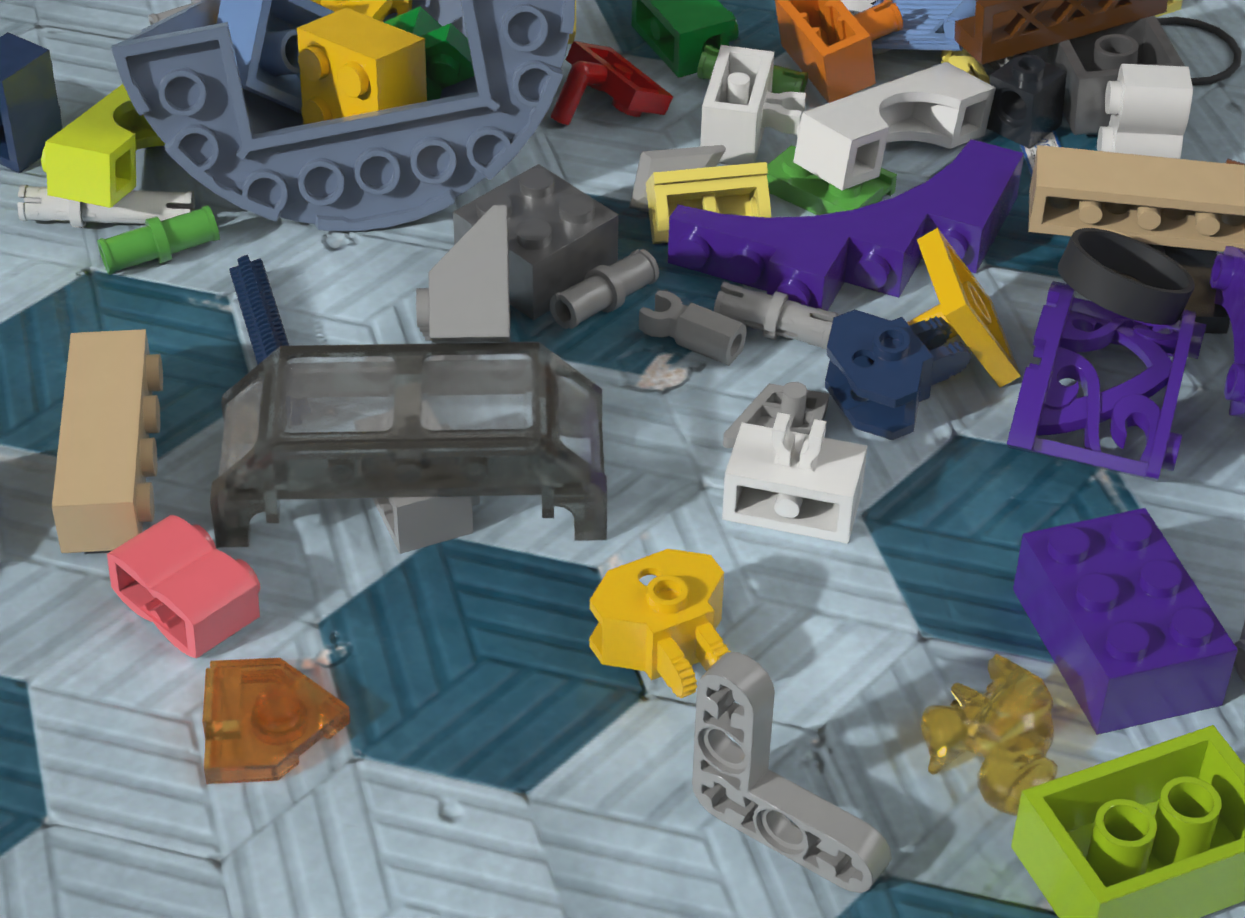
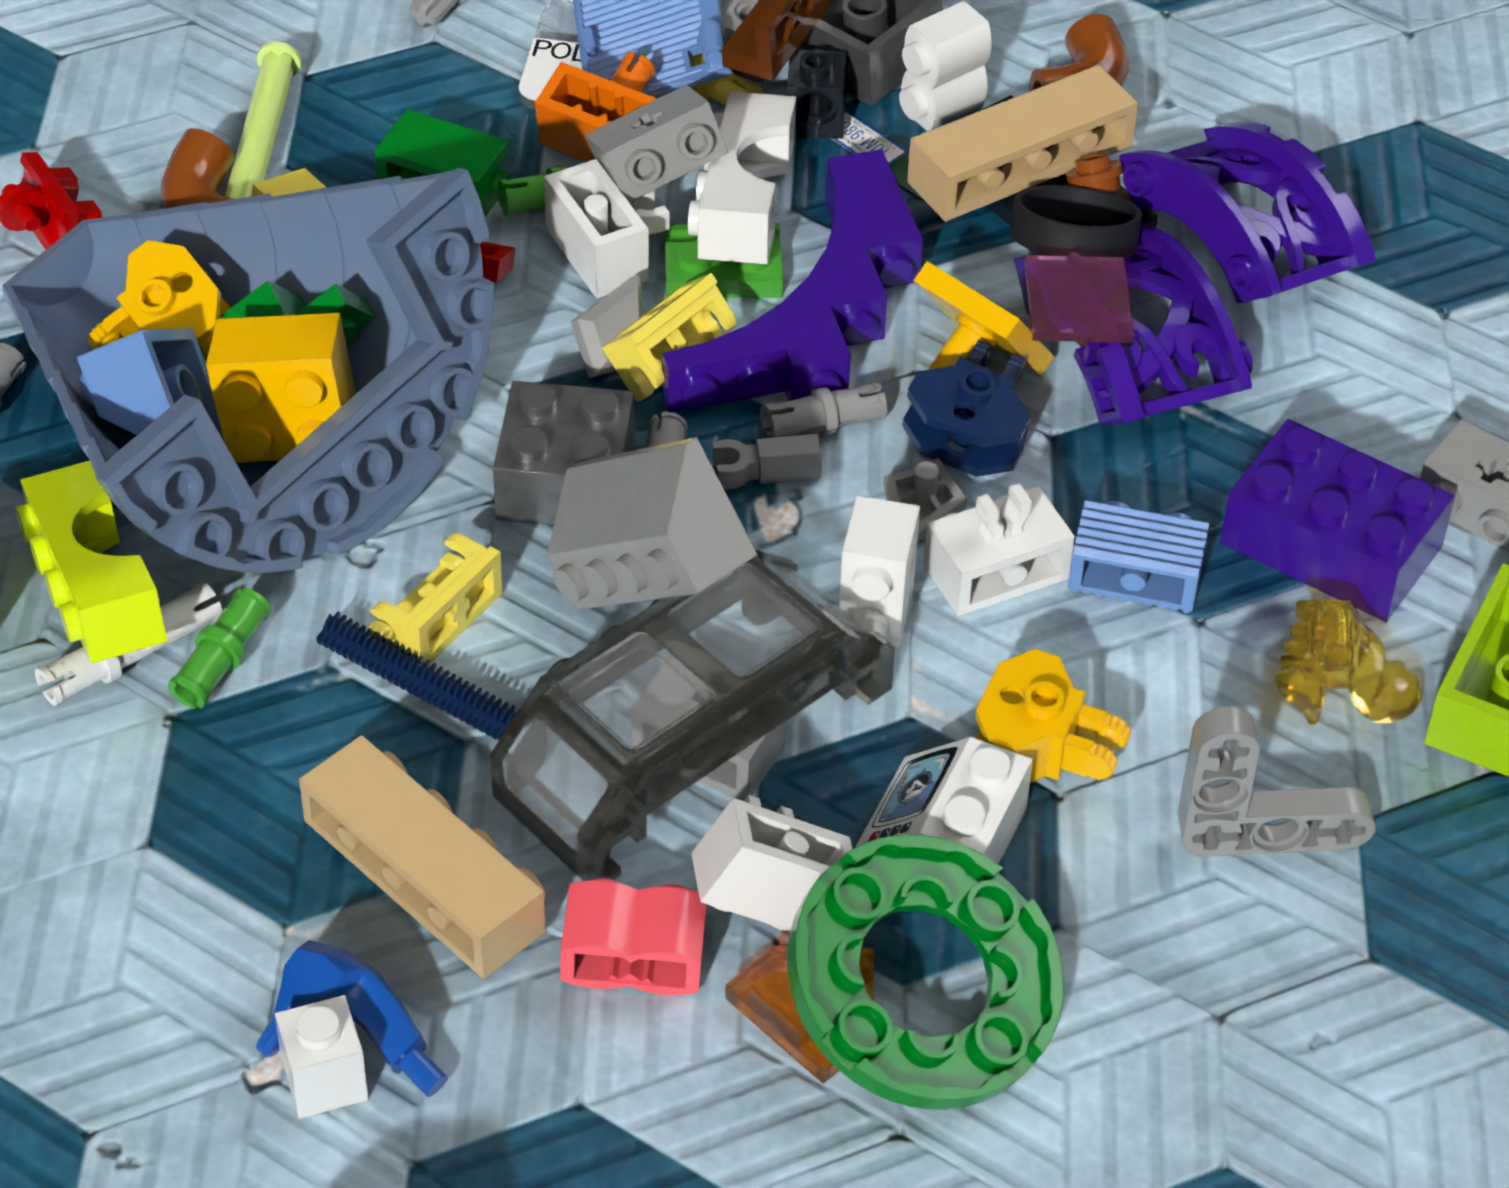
camera: 40 degrees left, 5 degrees up
none -> light yellow hinge [367,533,503,664]
none -> light grey brick [585,85,729,202]
none -> white brick [691,795,853,931]
none -> green plate [787,834,1064,1110]
none -> white brick [837,496,920,648]
none -> white slope [856,737,1033,864]
none -> clear pink piece [1024,252,1134,346]
none -> dark orange plate [1066,153,1124,193]
none -> medium blue brick [1068,500,1210,614]

